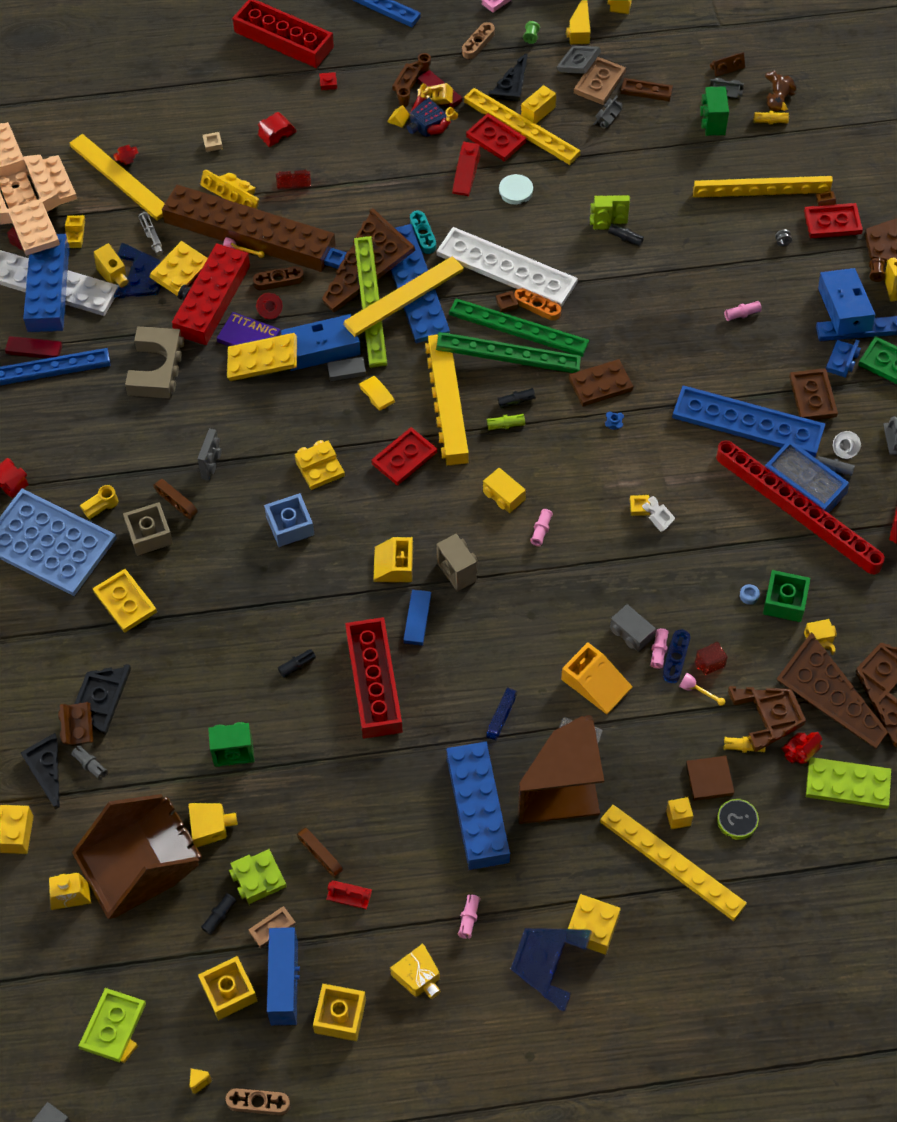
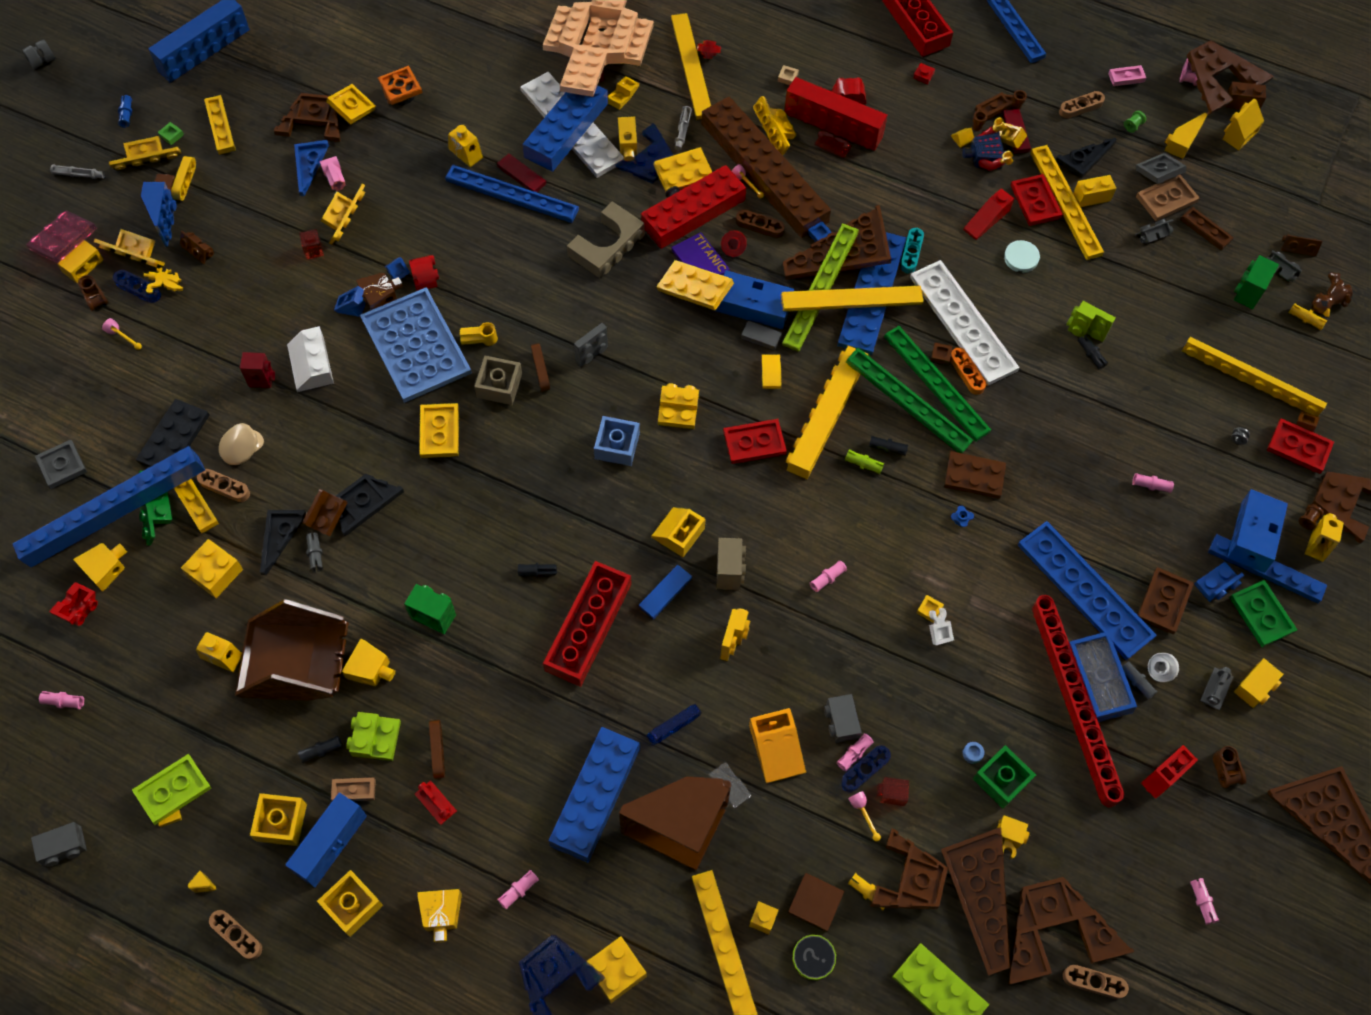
camera: 30 degrees right, 5 degrees up
yellow brick [483,468,526,513] -> none
red cylinder [781,732,823,764] -> none
none -> yellow plate [720,609,750,661]
none -> red brick [784,77,888,151]

